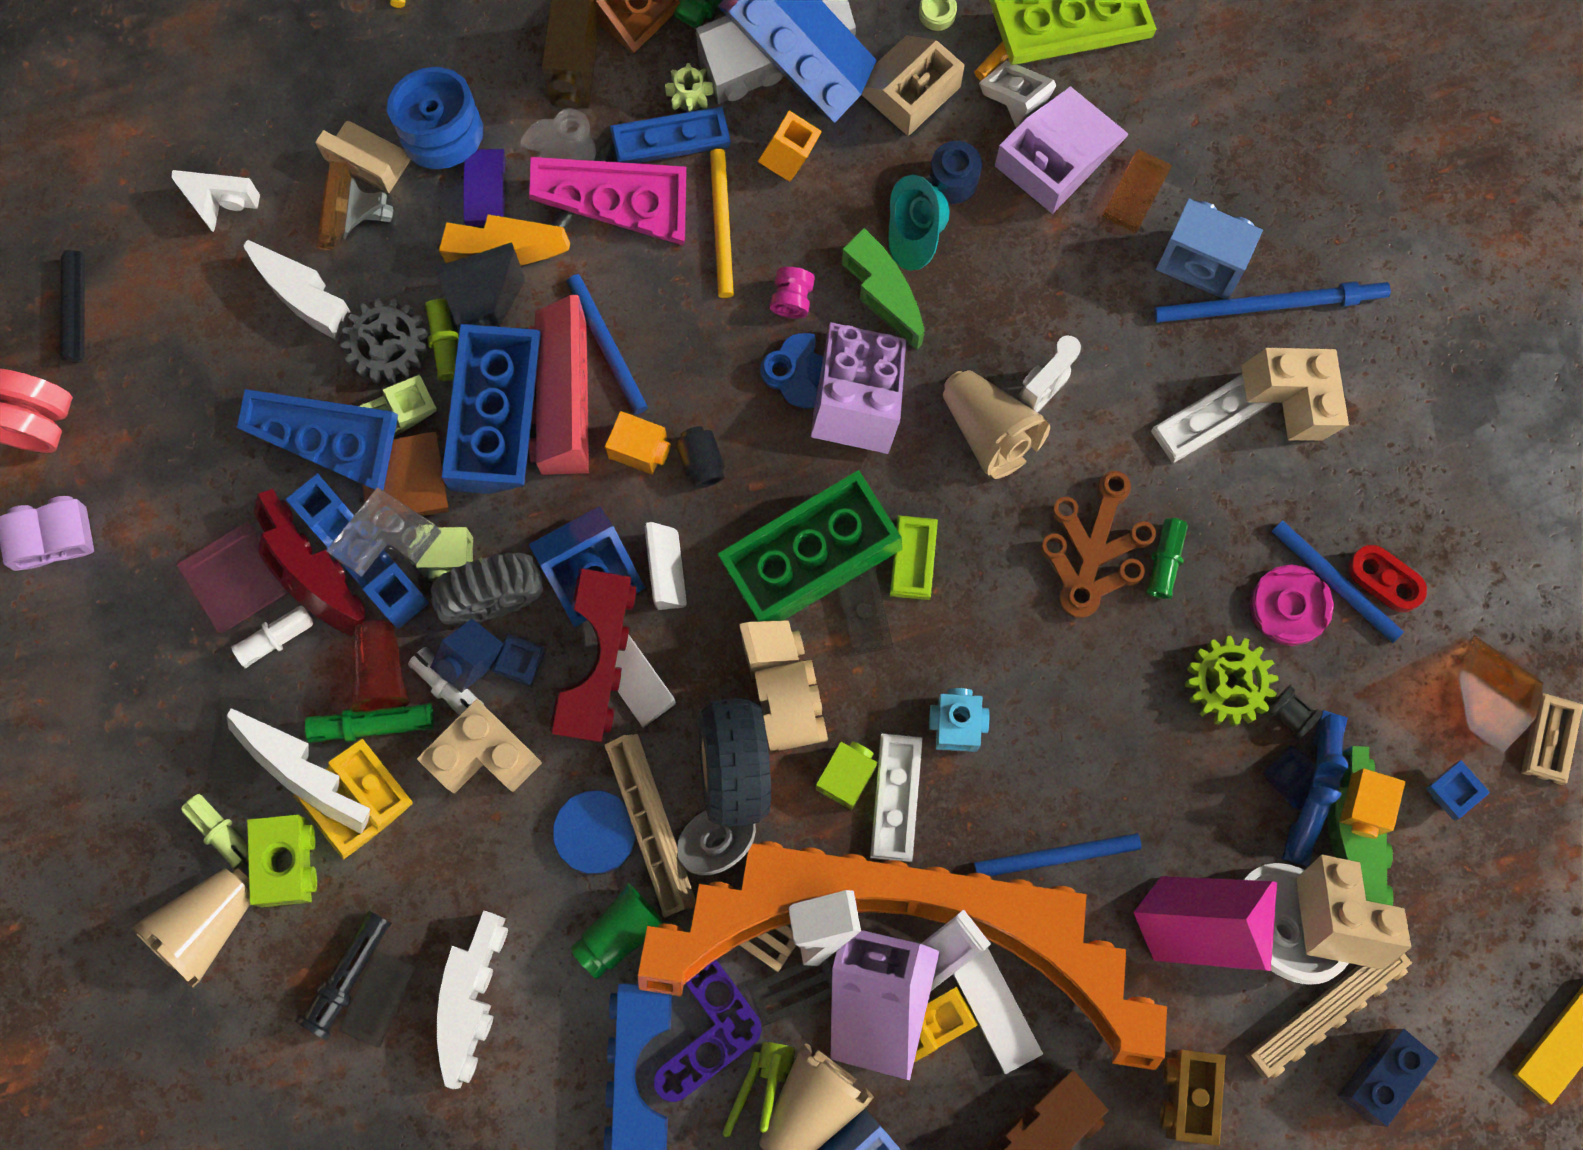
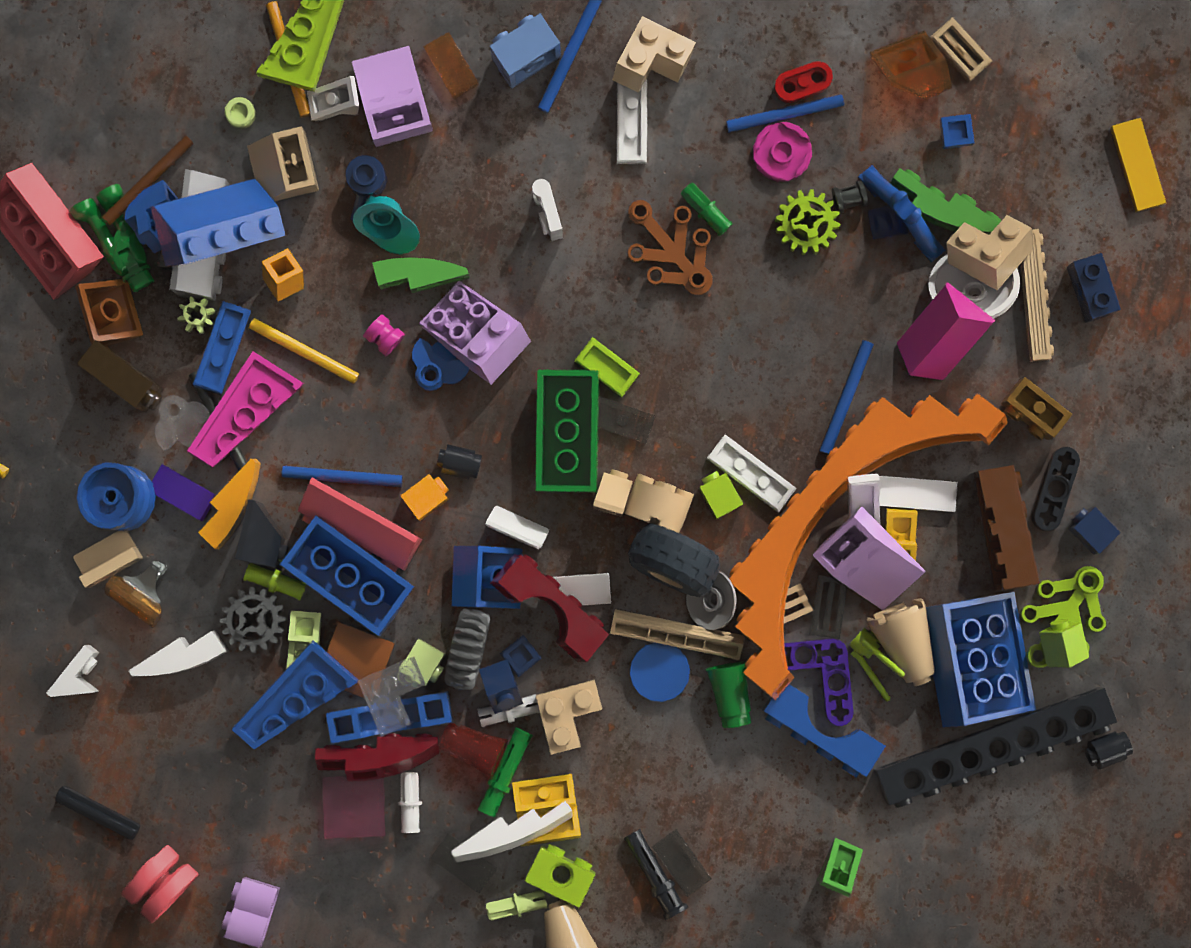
camera: 60 degrees left, 10 degrees up
white slope [437,911,508,1089] -> none
white slope [788,890,861,966] -> none
medium azure brick [929,688,989,752] -> none
tan cone [943,370,1050,479] -> none
light orange brick [1339,768,1406,839] -> none

